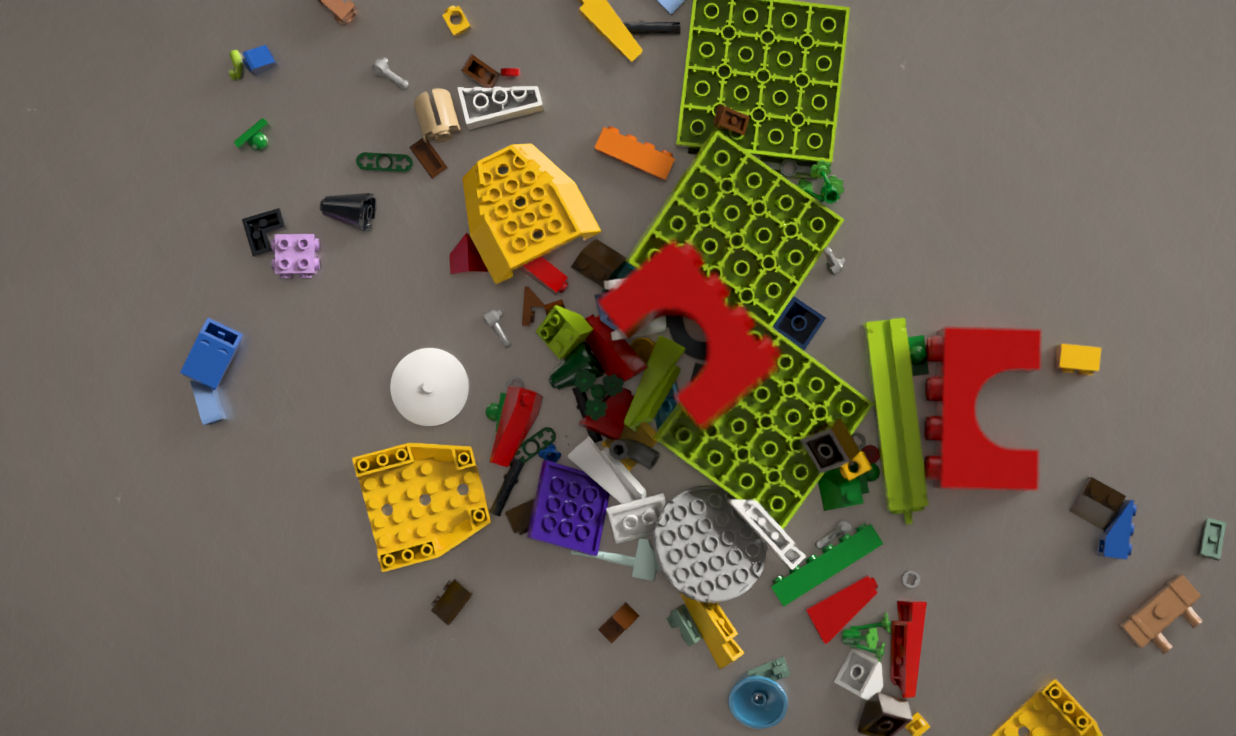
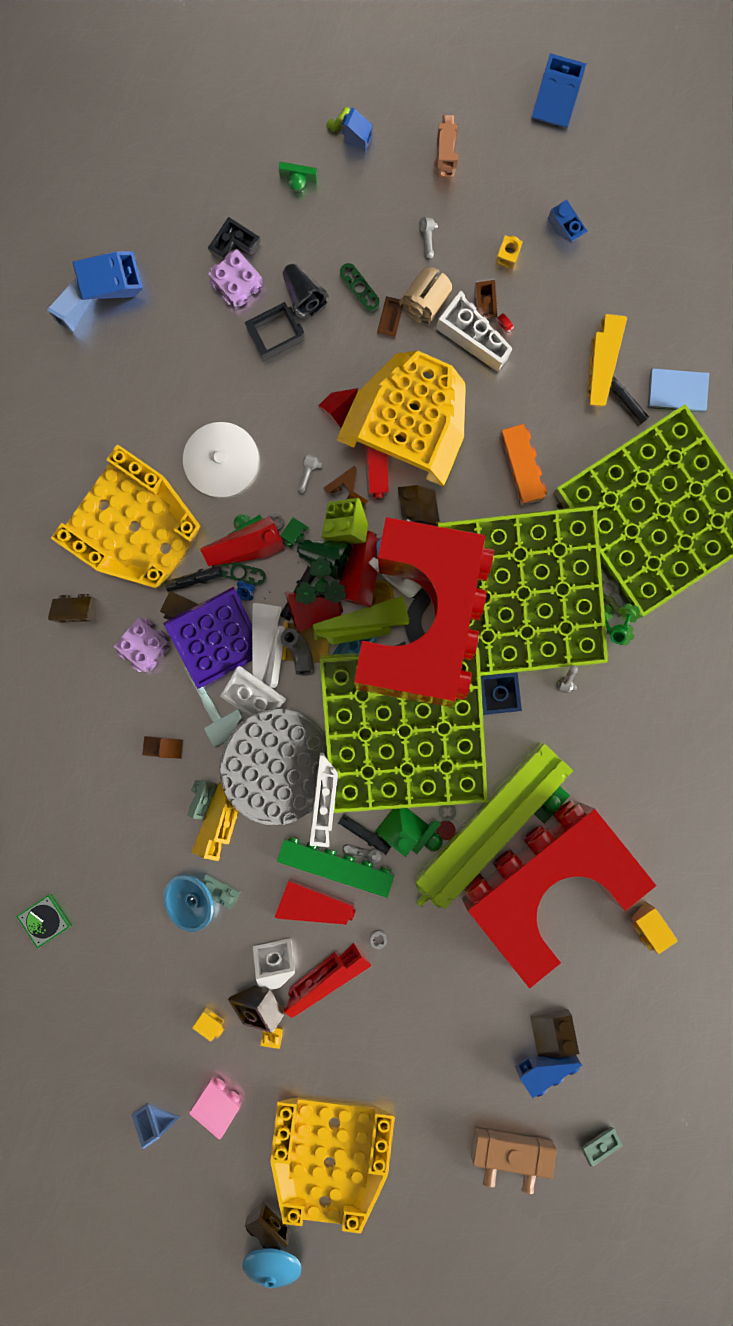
camera: 50 degrees right, 0 degrees up
reddish brown slope [713,105,749,135] -> none
dark brown slope [801,418,860,473] -> none
yellow brick [839,451,873,480] -> none
plant [843,613,891,662] -> none
none -> lavender brick [114,617,171,672]
none -> black window [244,302,304,361]
none -> green brick [280,517,310,549]
none -> black pin [337,813,392,855]

